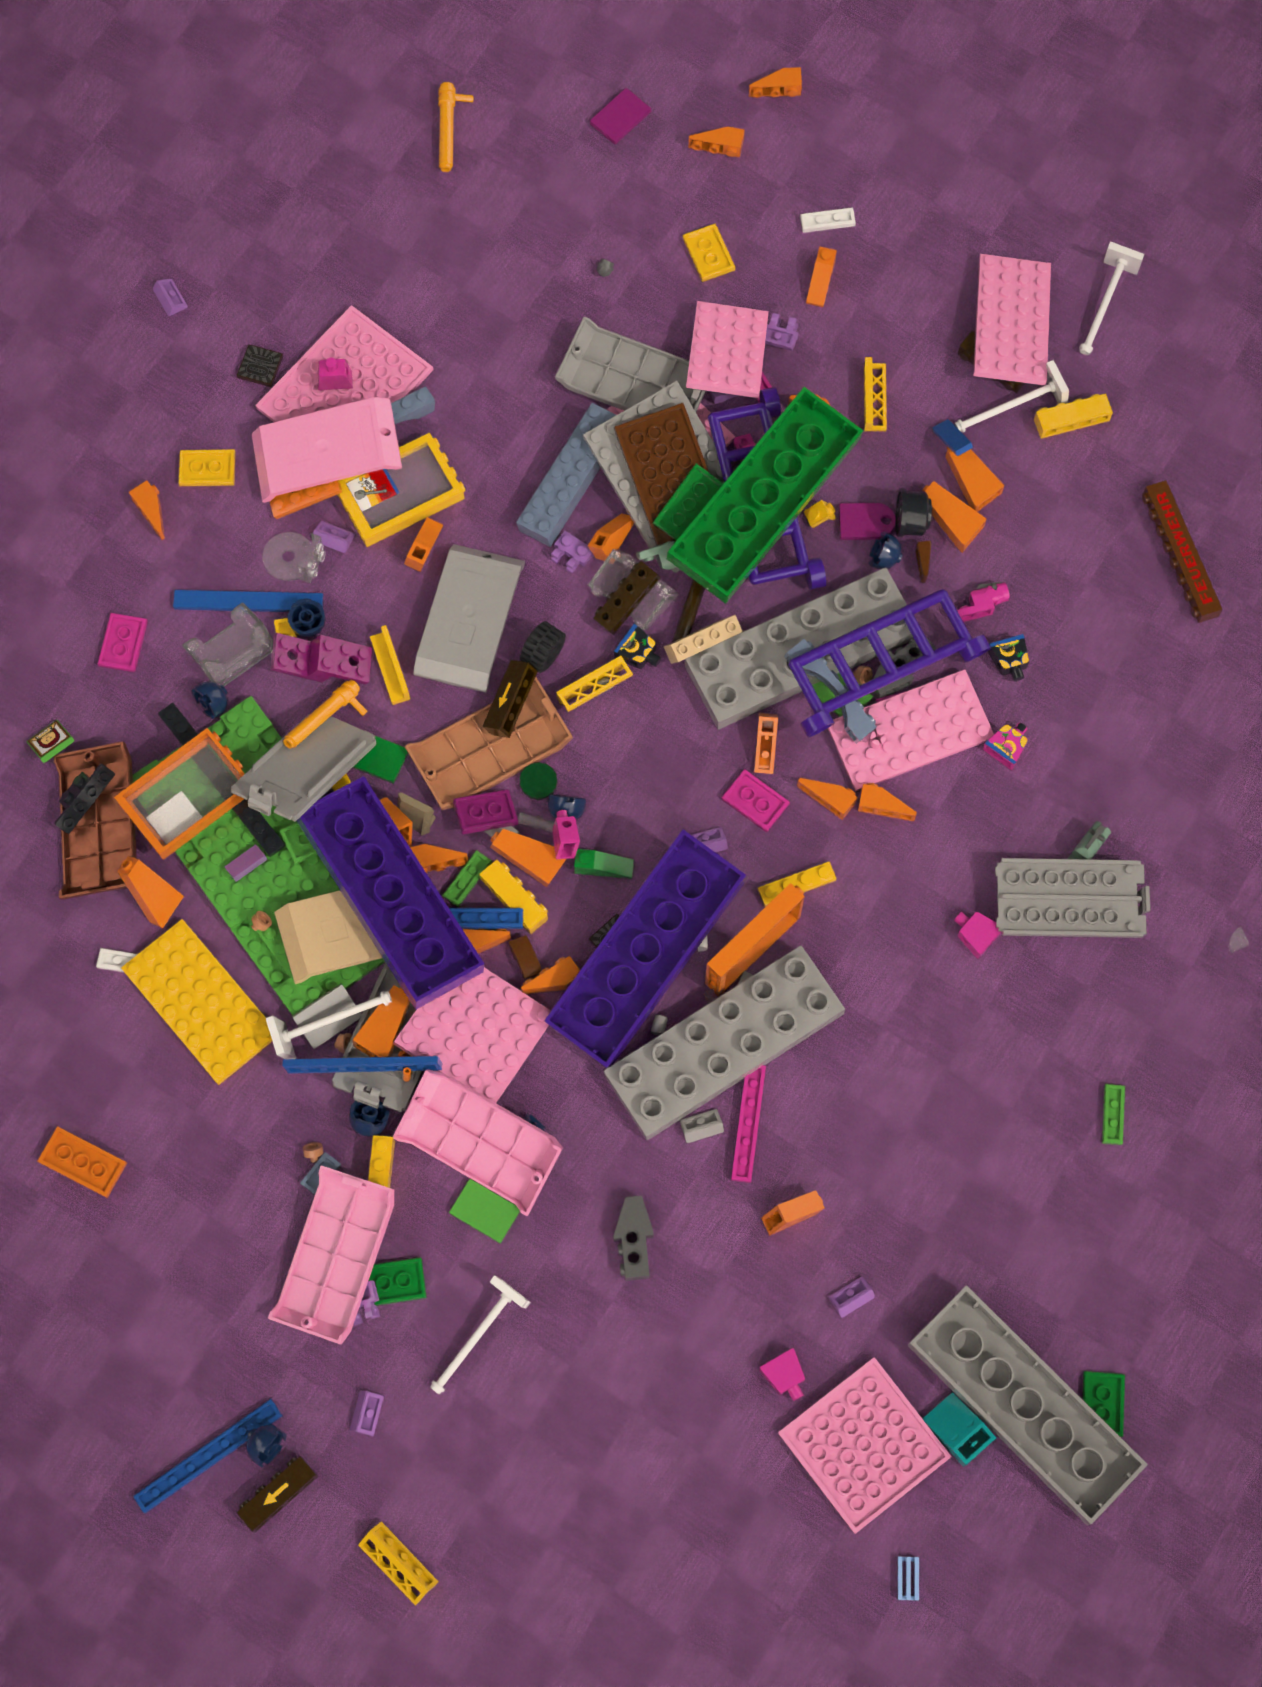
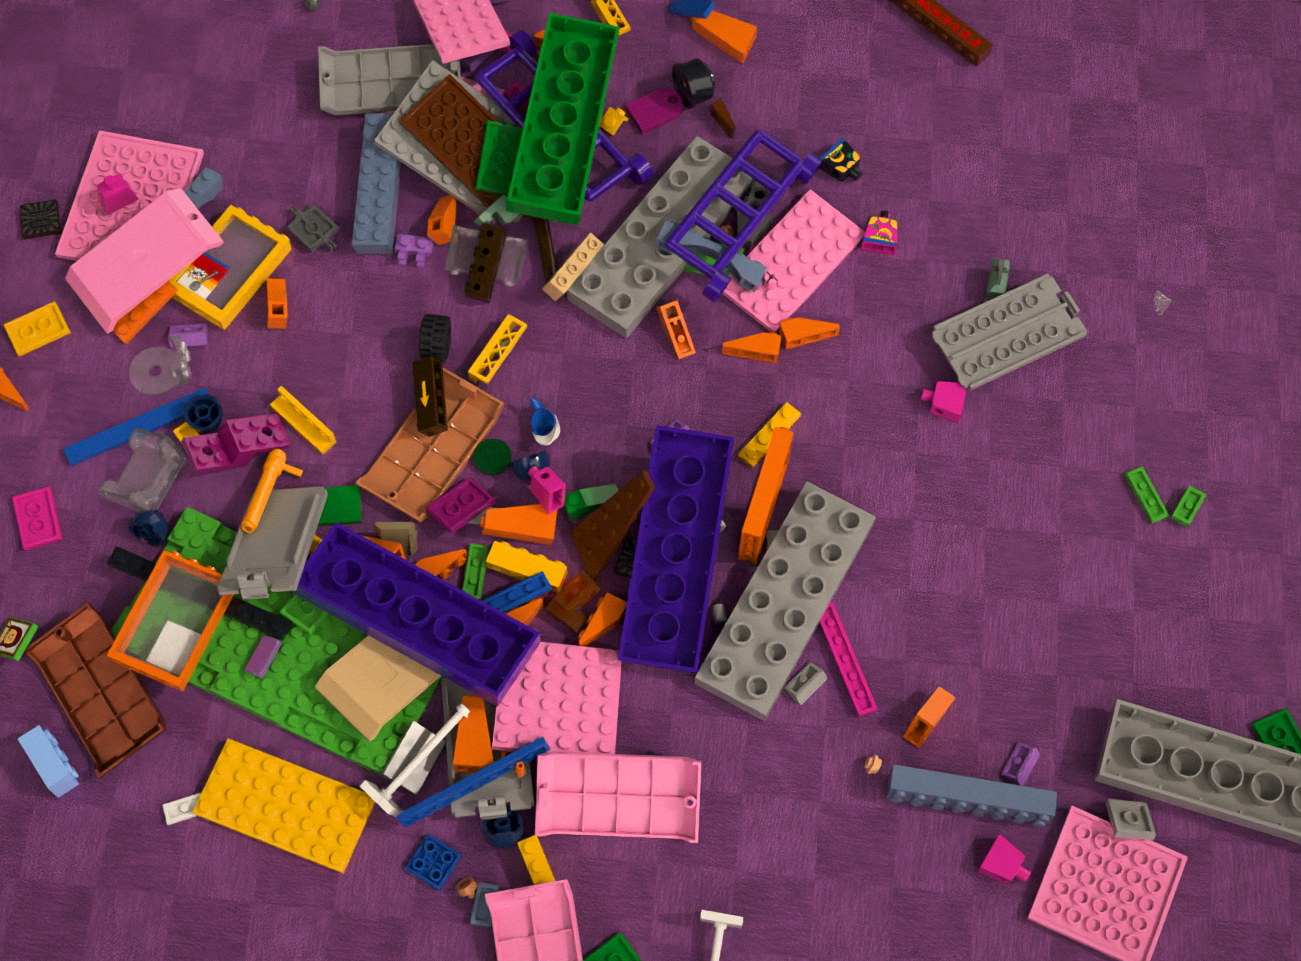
camera: 30 degrees left, 5 degrees down
black bracket [54,764,115,834] -> none
orange slope [117,856,184,928] -> none
nougat tile [251,911,272,931] -> none
nougat tile [334,1033,352,1054] -> none
light grey piece [413,544,525,693] -> none
bright green tile [449,1179,520,1244] -> none
clear pin [518,812,555,833] -> none
dark grey brick [613,1196,654,1281] -> none
torso [614,624,661,669] -> none
dark pink tile [721,769,790,833] -> none
dark blue cylinder [868,531,903,570] -> none
orange slope [922,481,987,553] -> none
teal slope [923,1392,996,1467] -> none
dark pink plate [957,582,1010,622] -> none
none -> light blue brick [18,725,79,798]
none -> dark grey plate [287,204,339,253]
none -> blue tile [405,834,462,891]
none -> blue hair [530,397,560,445]
none -> clear orange slope [554,570,600,611]
none -> reddish brown wing [570,471,655,582]
none -> light nougat plate [864,754,882,774]
none -> sand blue brick [886,764,1057,827]
none -> light grey plate [1106,799,1156,840]
none -> bright green plate [1171,485,1206,528]

